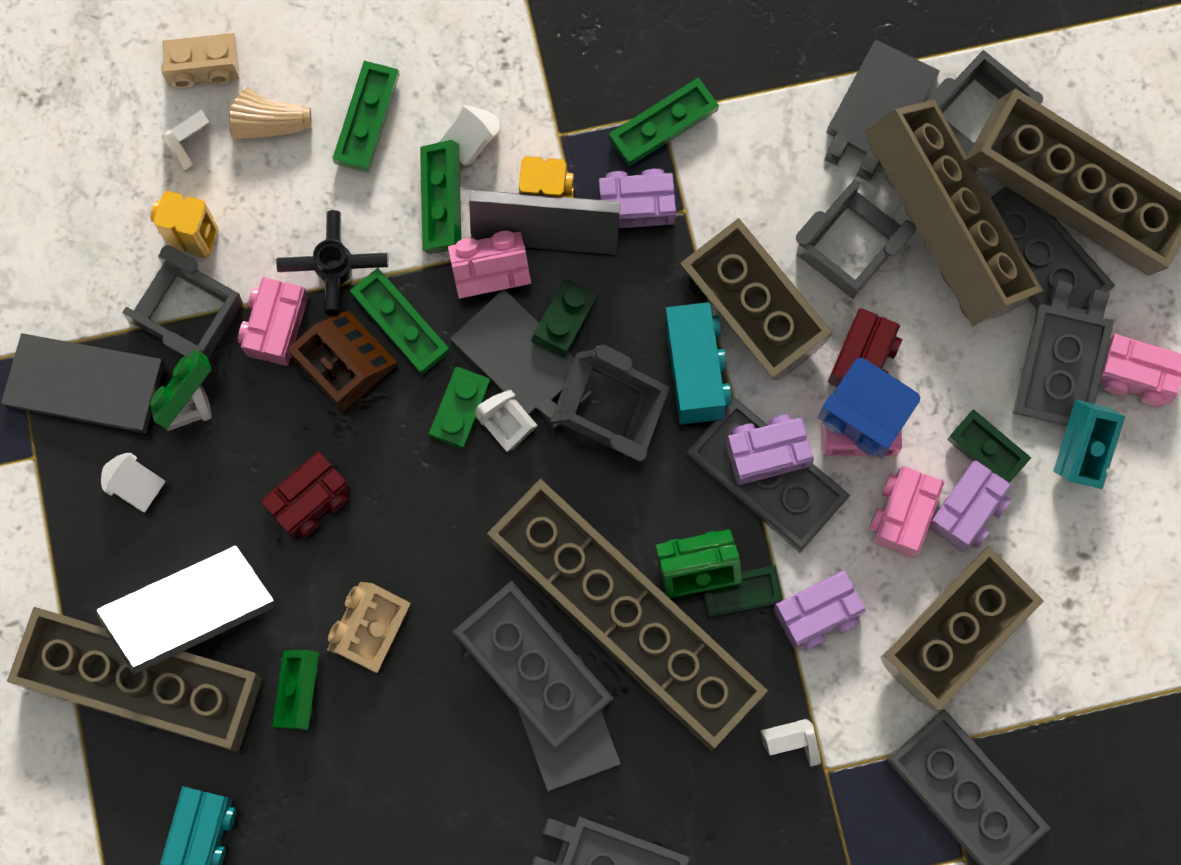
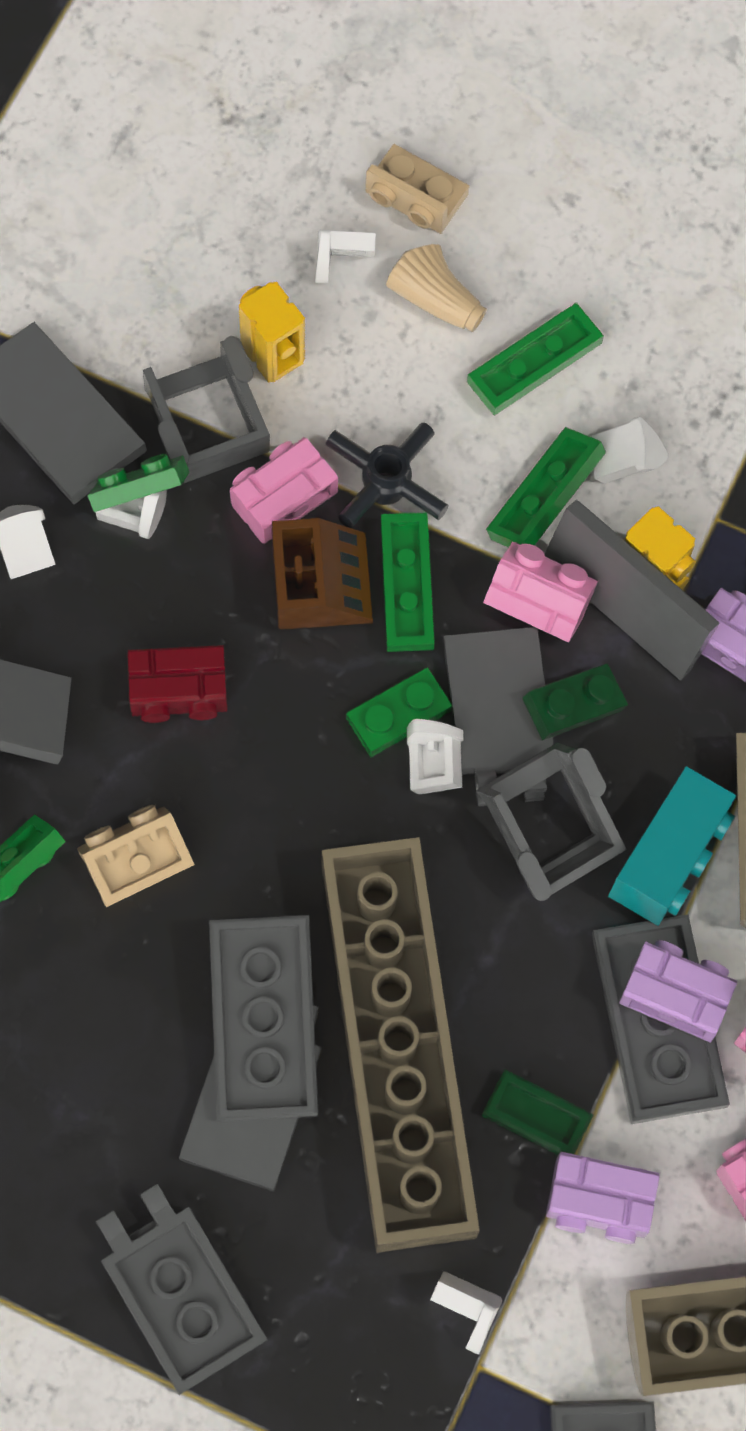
camera: 35 degrees right, 5 degrees down
green brick [655,529,742,599] -> none

